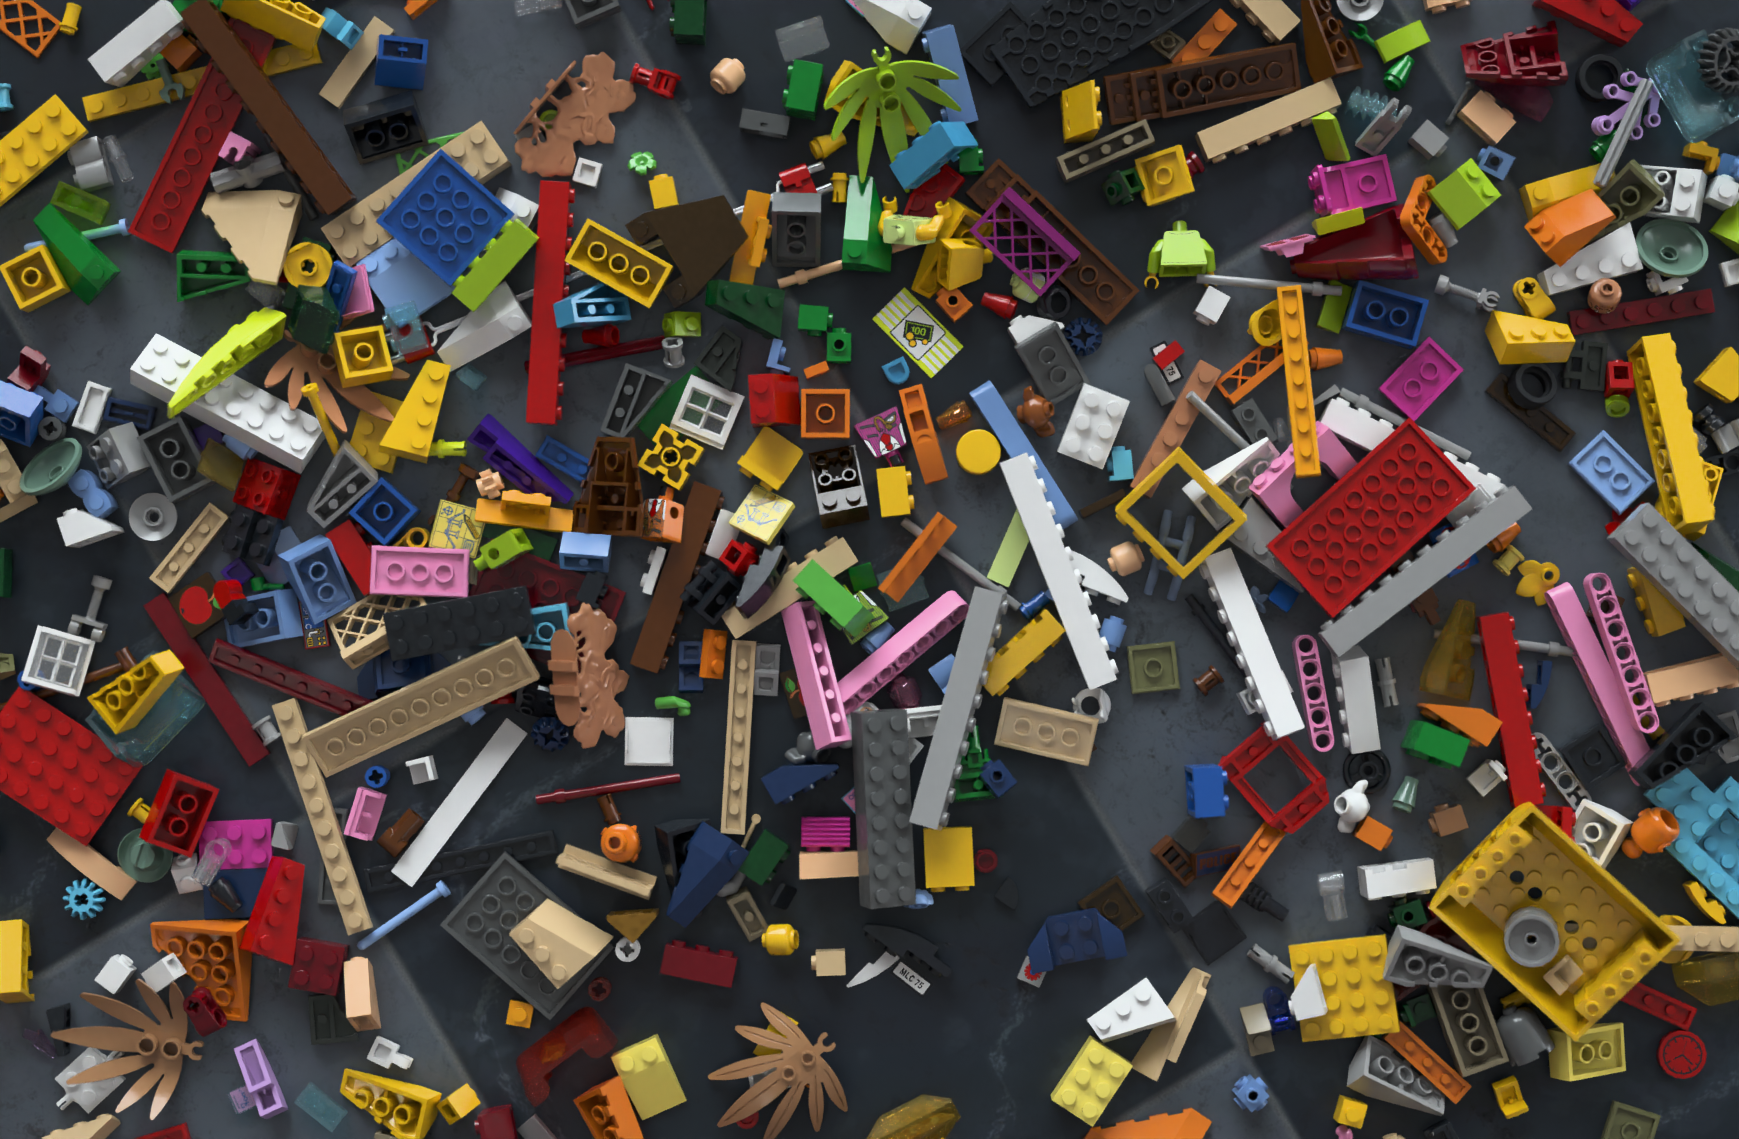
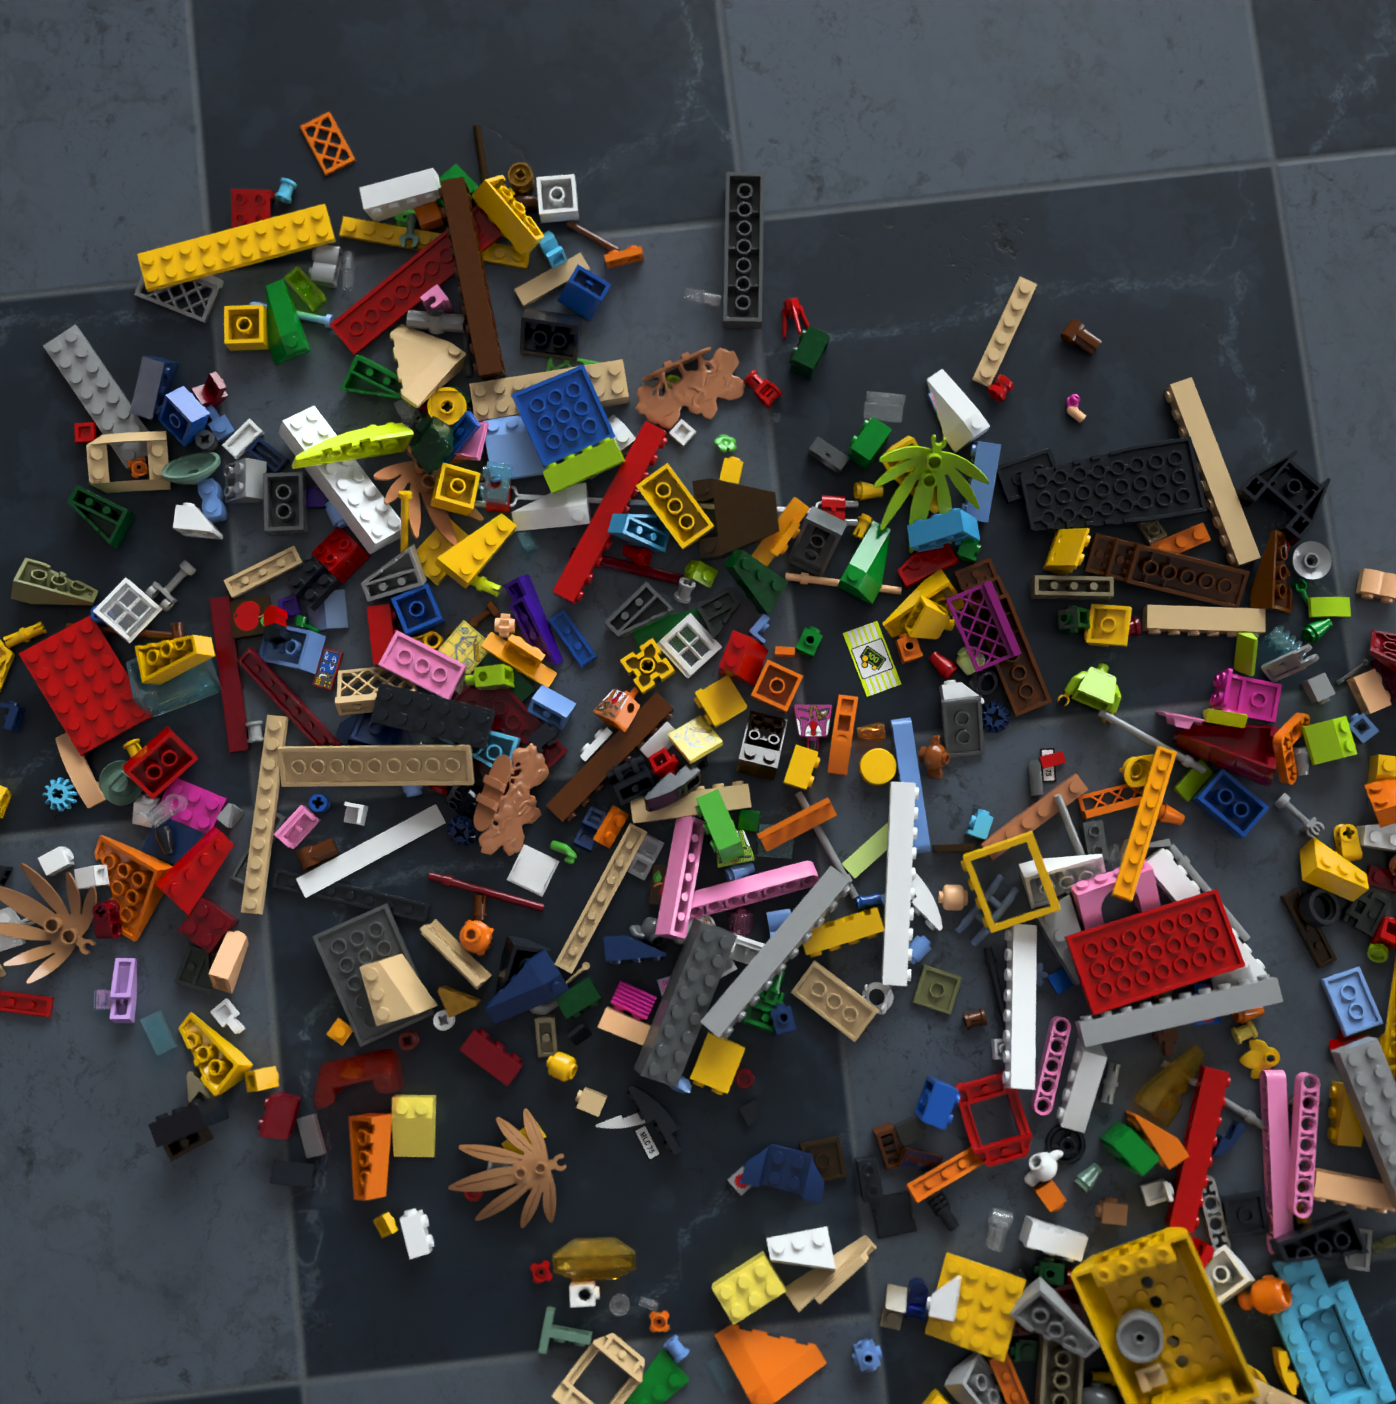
camera: 30 degrees right, 5 degrees down
yellow pin [59,3,82,35] -> none
light grey dish [129,493,178,541] -> none
clear yellow piece [197,438,244,492] -> none
medium blue slope [278,534,357,625] -> none
light blue bar [357,880,451,950] -> none
reddish brown wedge [571,437,644,538] -> none
light nougat head [710,58,746,94] -> none
green brick [798,304,833,337] -> none
torso [878,196,952,246] -> none
dark azure tile [881,356,910,385] -> none
white brick [1057,383,1130,469] -> none
white brick [1193,286,1230,326] -> none
light grey pin [1246,943,1295,984] -> none
dark pink plate [1378,337,1464,421] -> none

